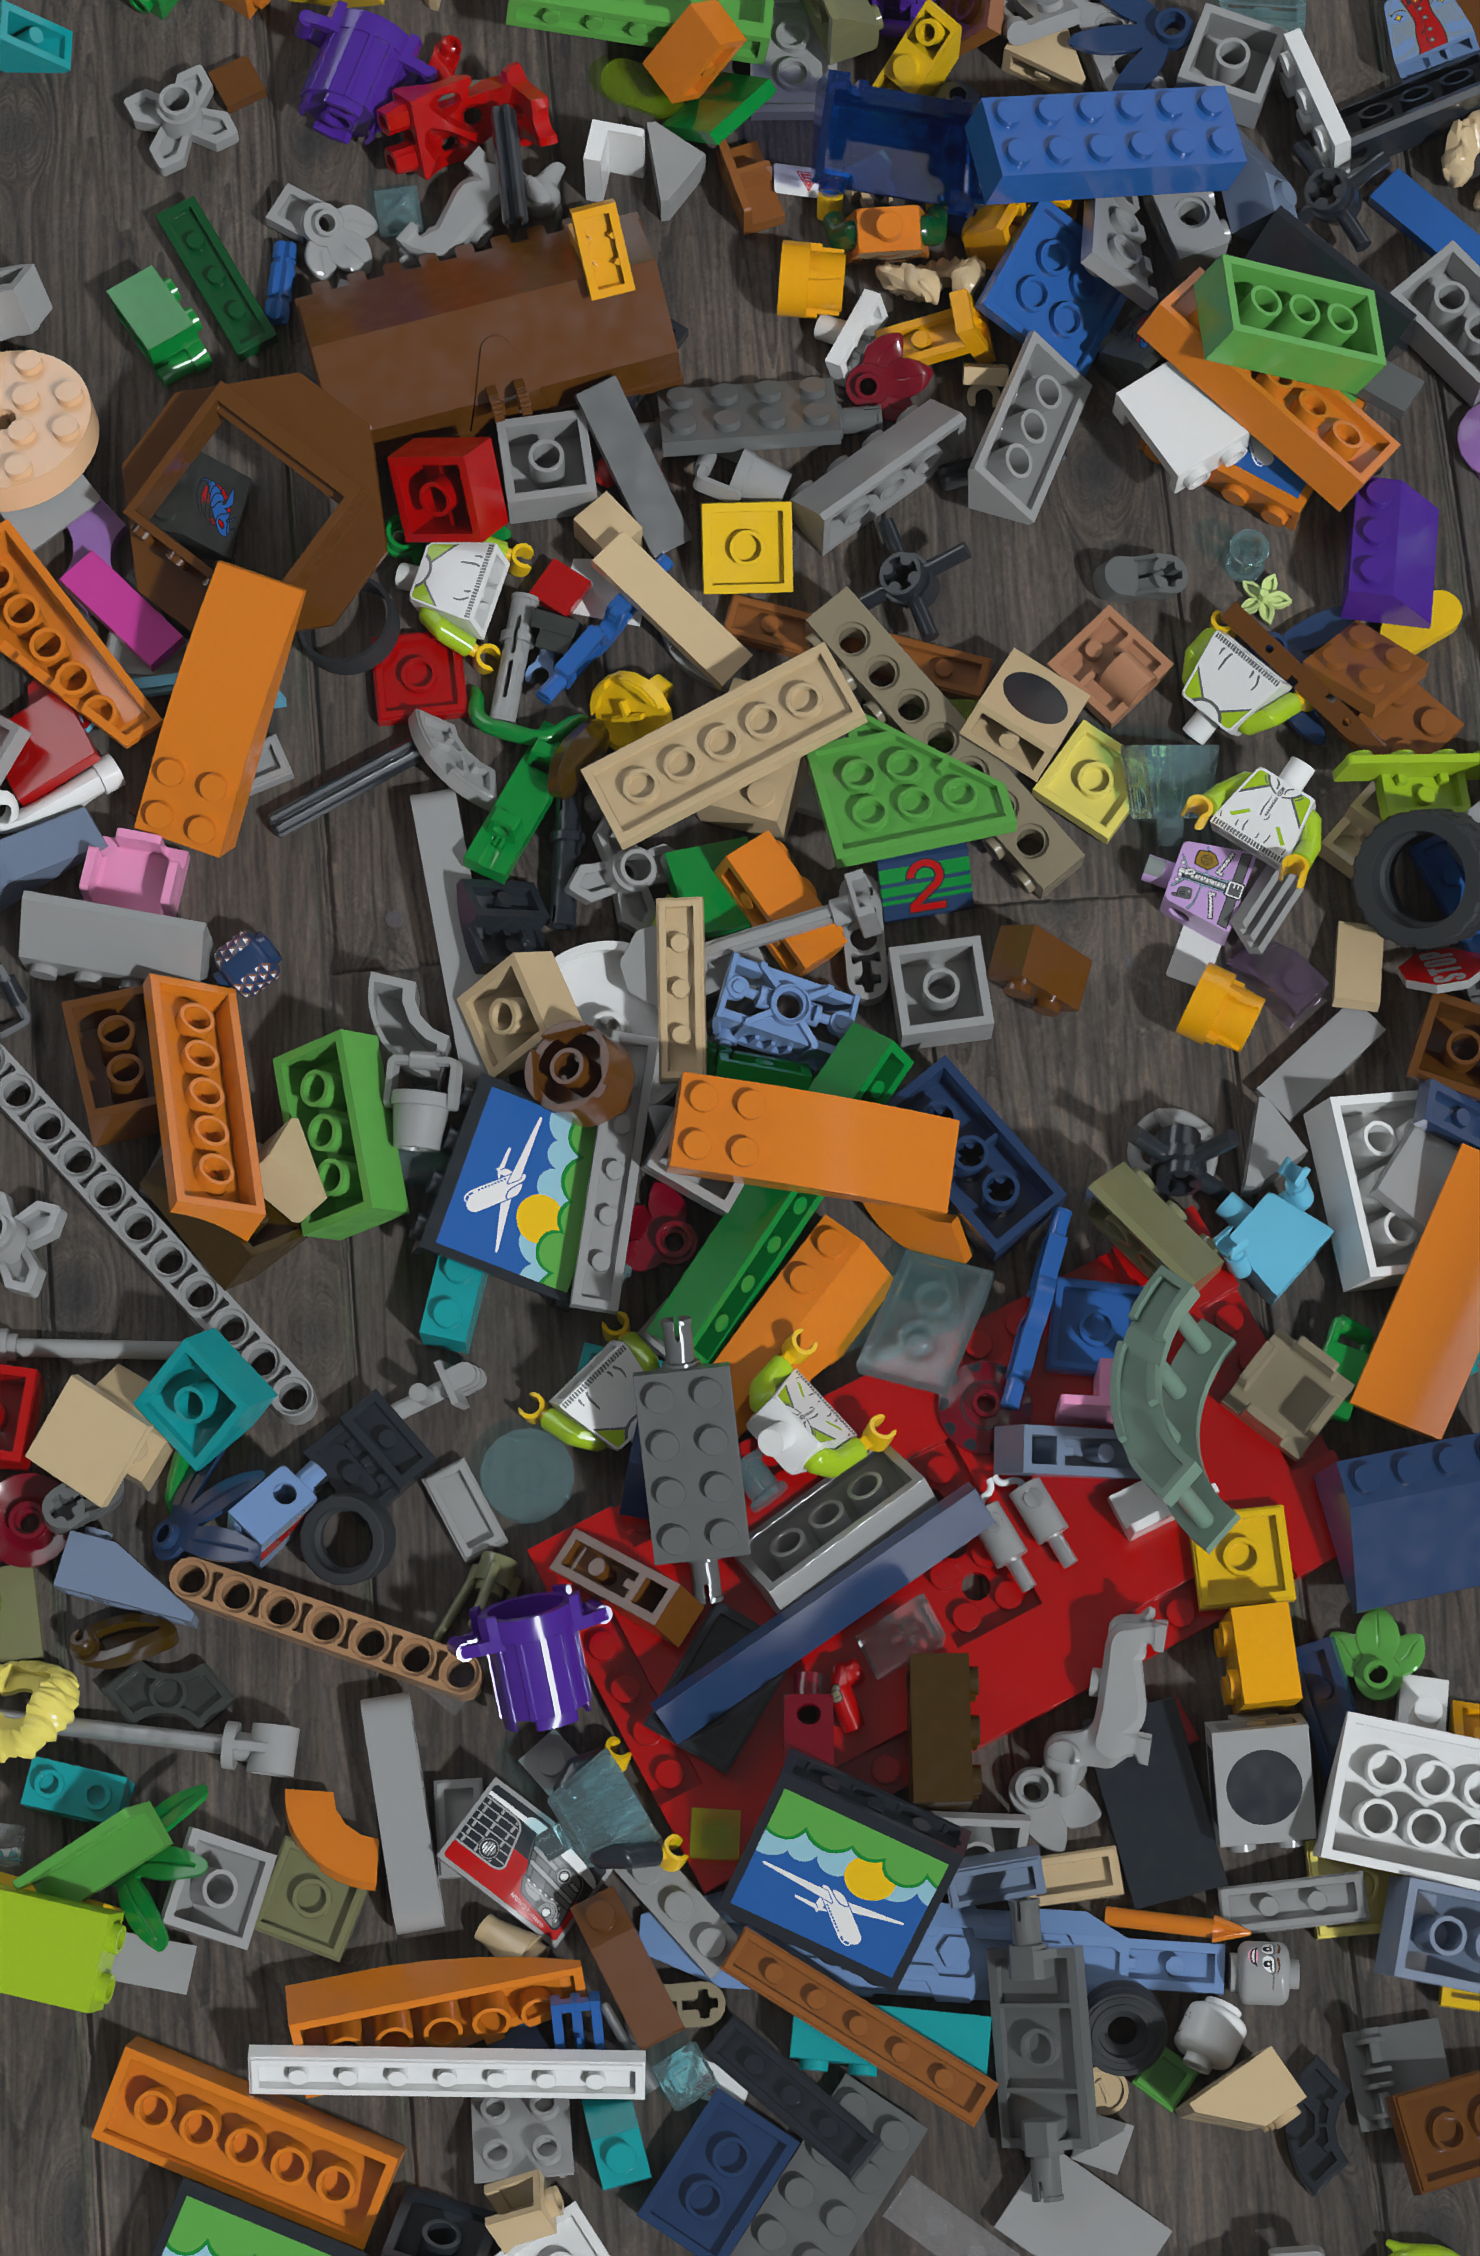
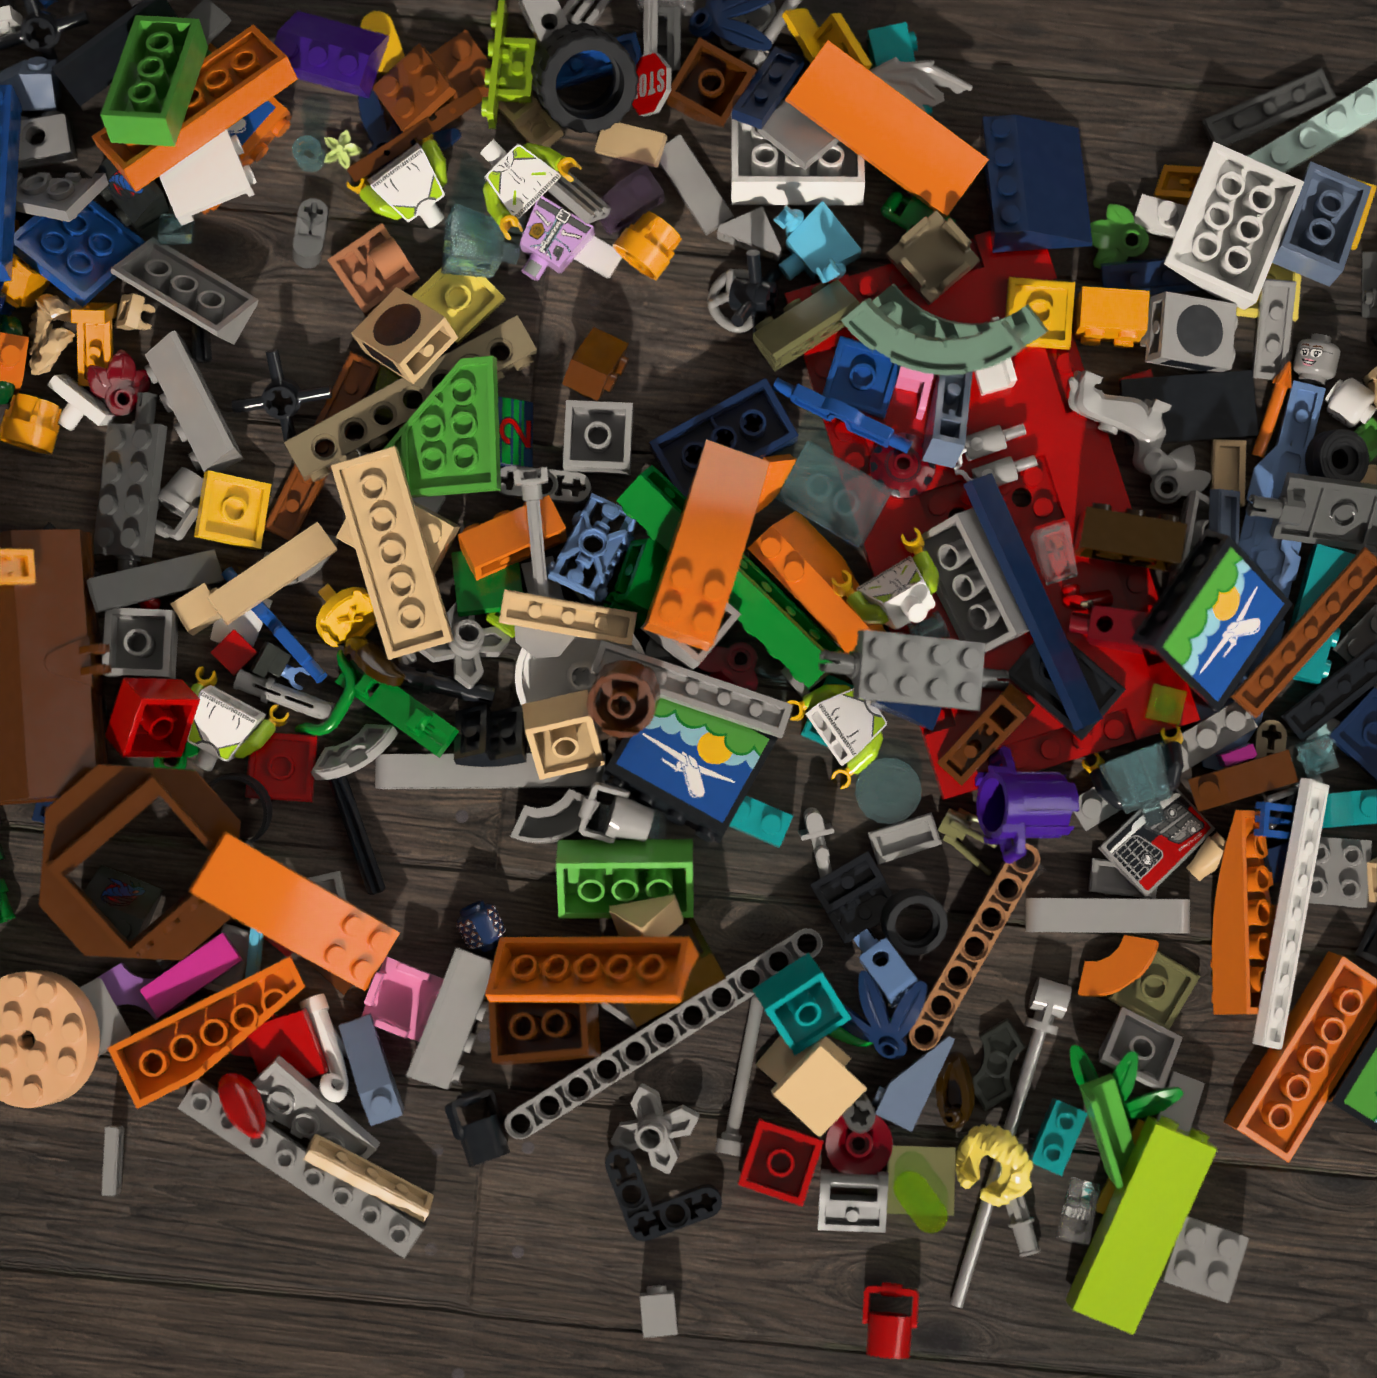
camera: 75 degrees left, 10 degrees up
none -> clear light blue tile [158,214,195,245]
none -> magenta tile [1216,743,1257,767]

